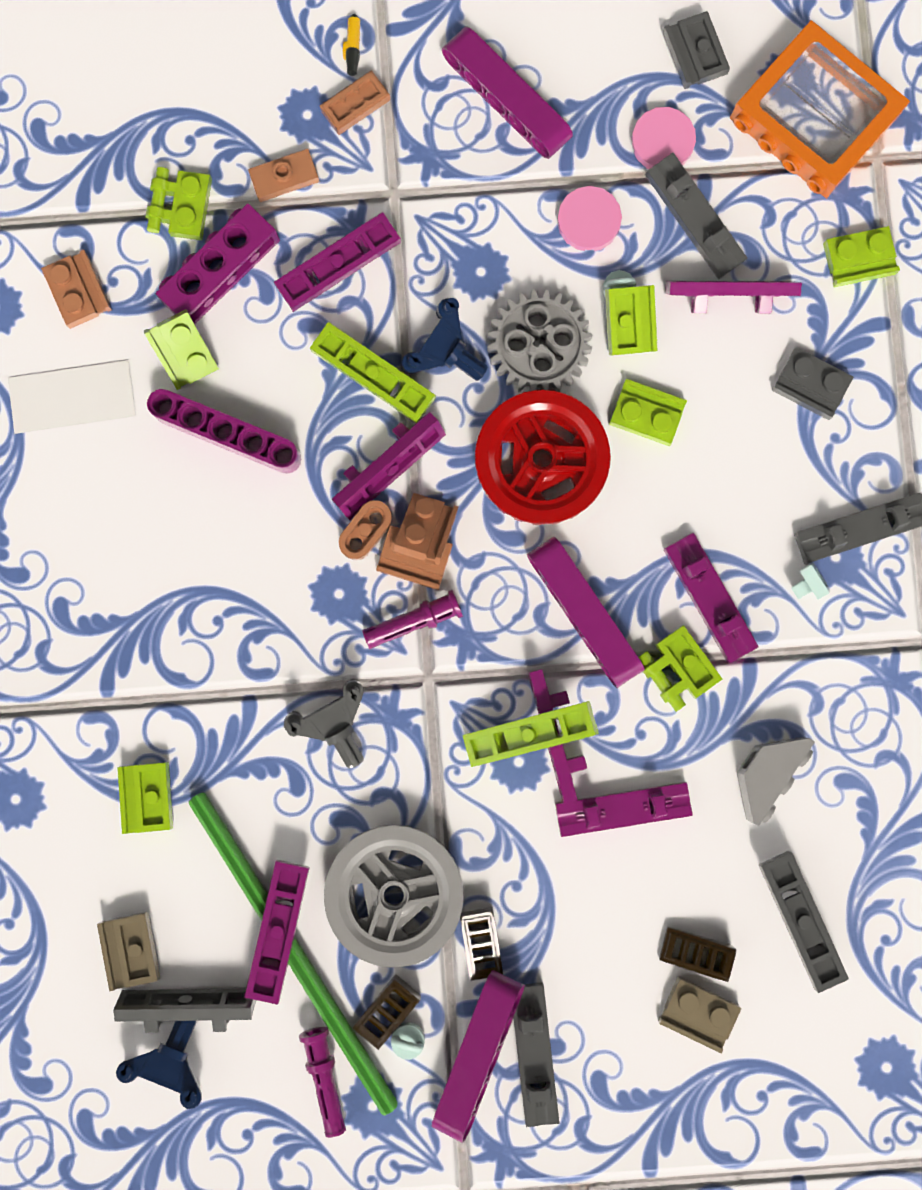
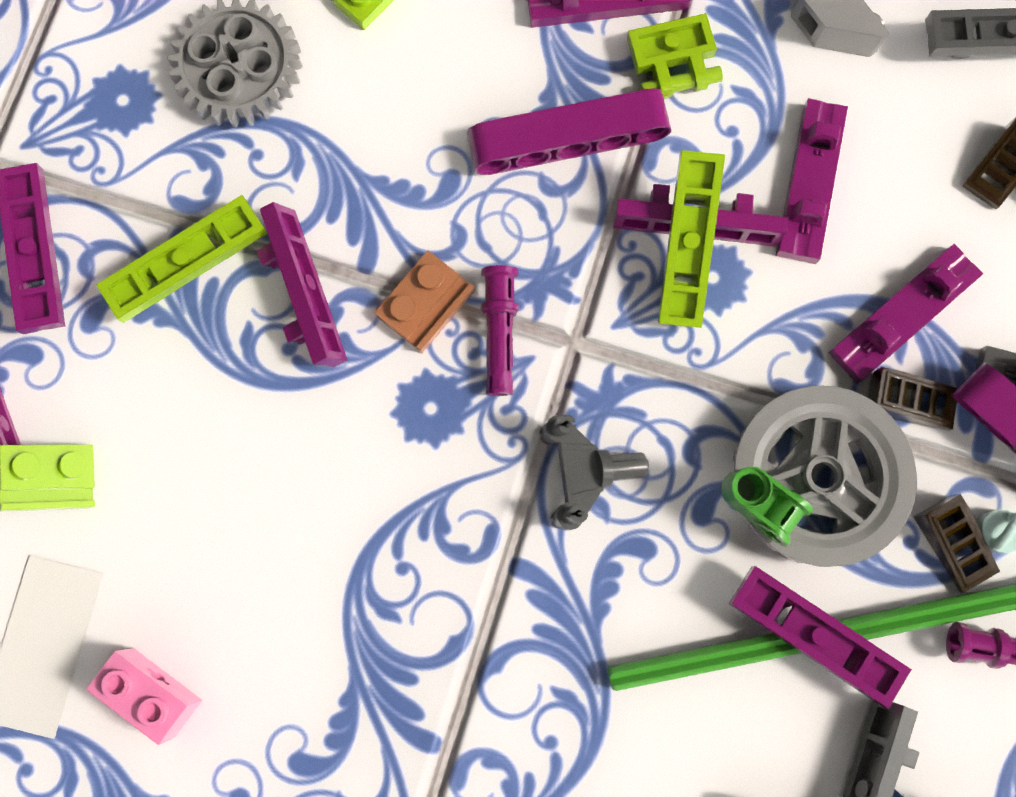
camera: 70 degrees left, 5 degrees down
lime plate [117,762,173,834] -> none
magenta beam [147,389,302,474] -> none
nougat plate [339,500,392,560] -> none
nougat plate [393,493,459,565] -> none
dark blue axle [401,298,488,381] -> none
red gear [475,390,611,525] -> none
none -> bright pink brick [86,648,202,745]
none -> bright green piece [721,466,814,547]
none -> magenta hinge [828,243,984,383]

